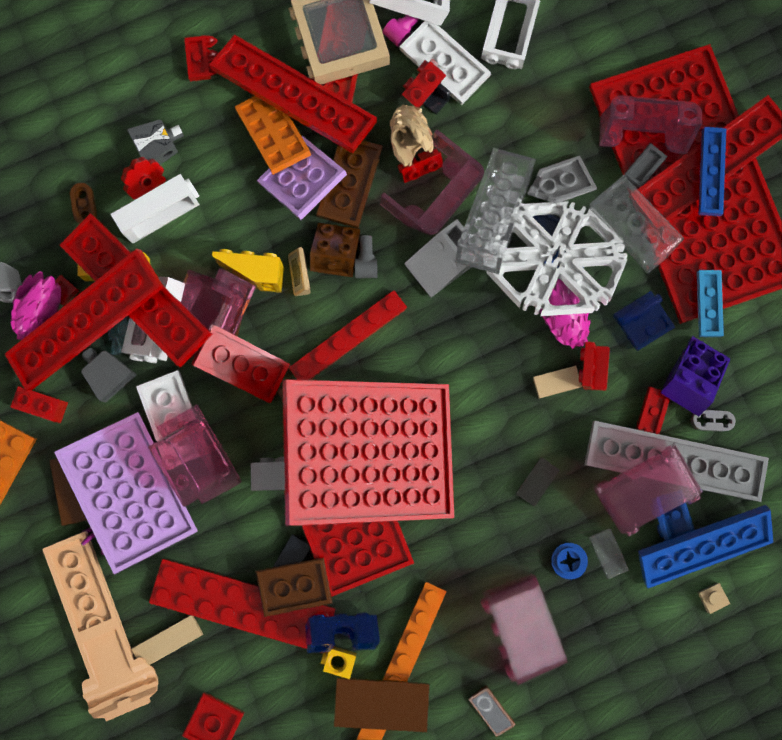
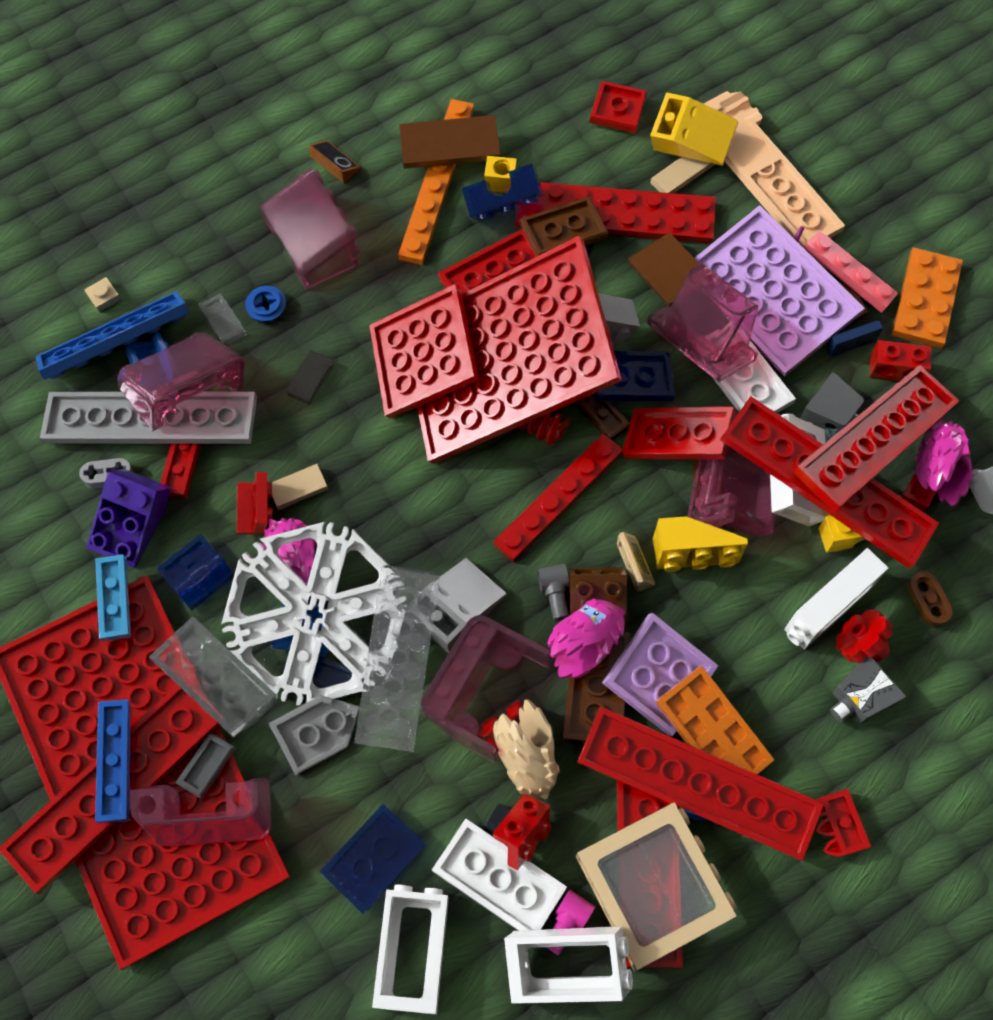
camera: 170 degrees right, 15 degrees down
none -> clear blue plate [320,804,427,915]
none -> plate [369,284,479,419]
none -> dark pink head [548,599,625,678]
none -> clear blue plate [595,351,675,401]
none -> reddish brown tile [628,232,713,309]
none -> yellow slope [650,92,739,166]
none -> coral plate [803,230,898,313]
none -> dark blue tile [827,321,883,357]

